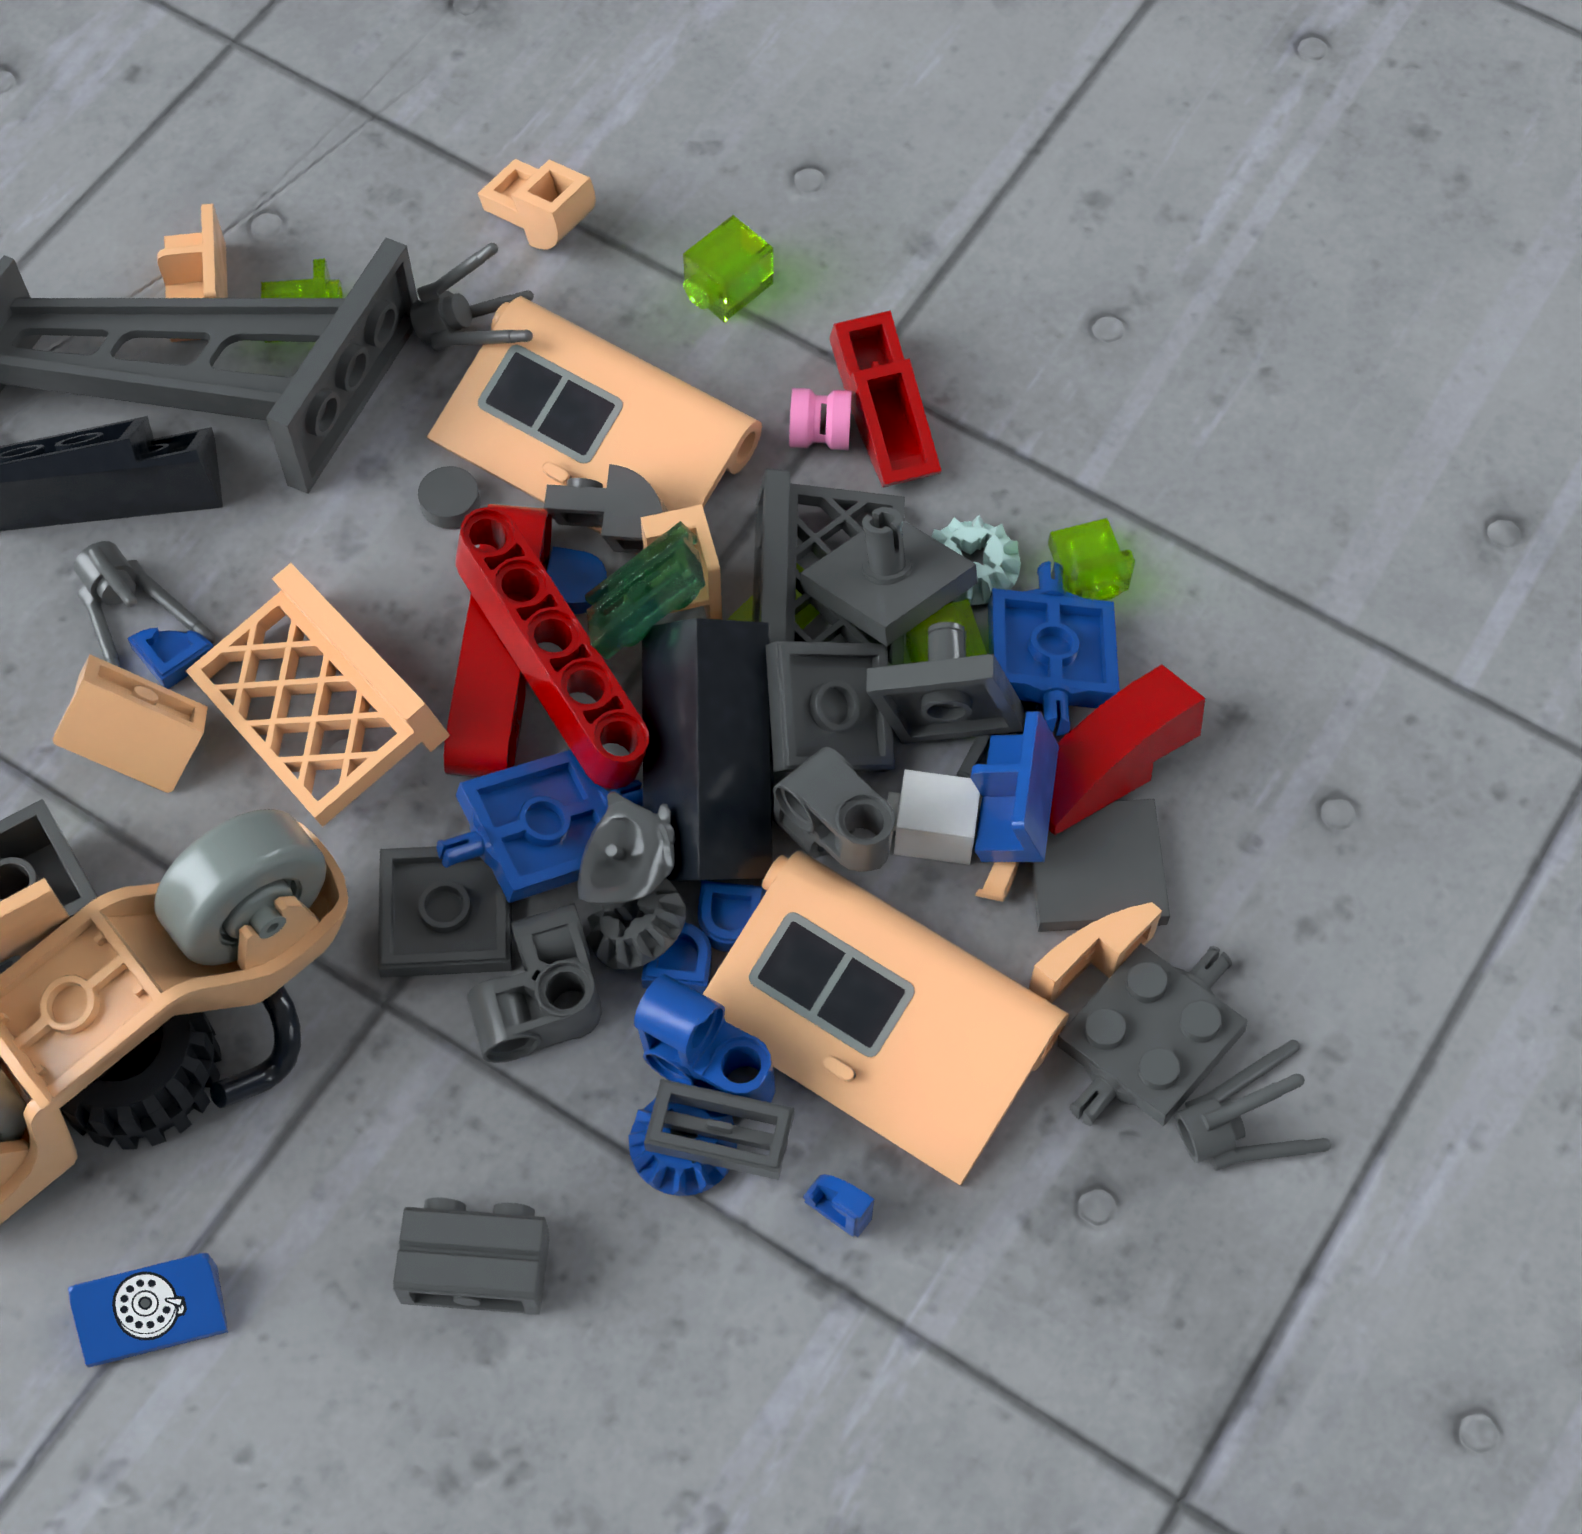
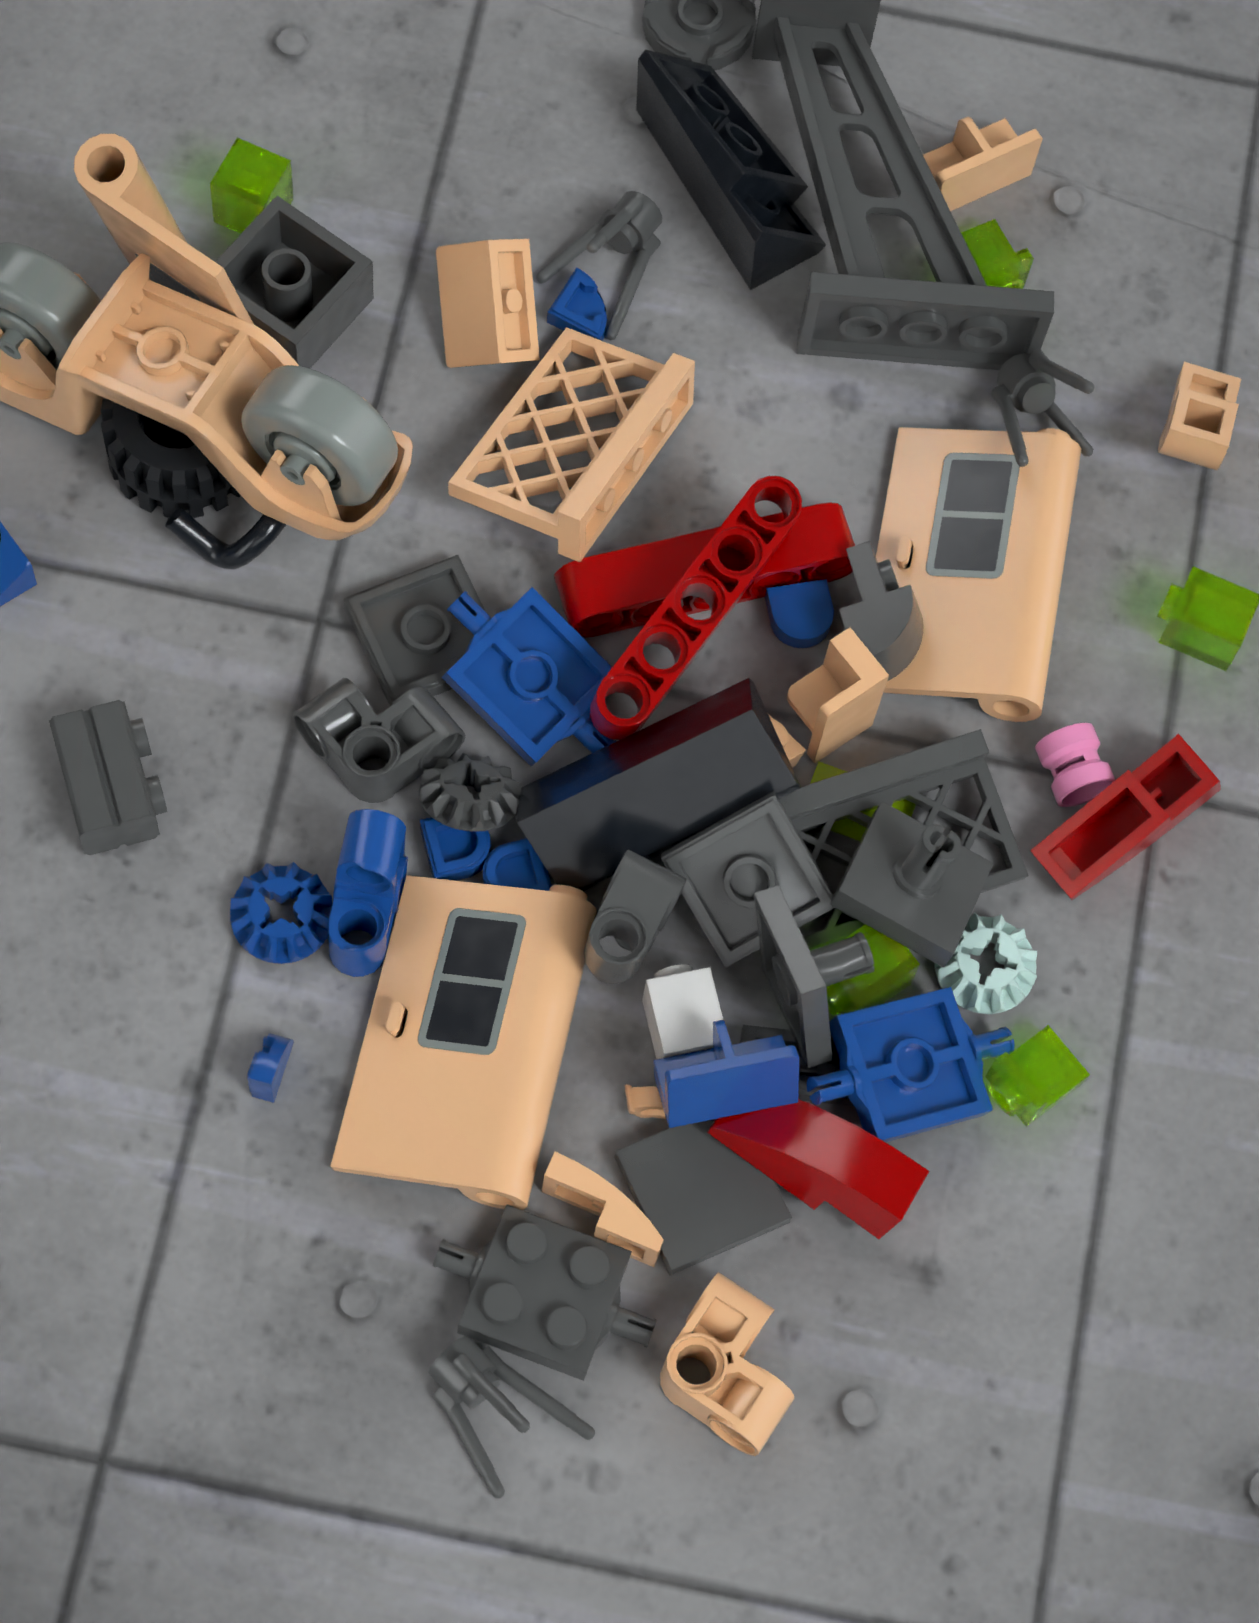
camera: 60 degrees right, 5 degrees up
dark grey tile [418,466,480,528] -> none
dark grey hat [577,791,676,905] -> none
clear green plate [585,521,706,660] -> none
dark grey tile [644,1079,794,1180] -> none
none -> light nougat piece [660,1272,794,1456]

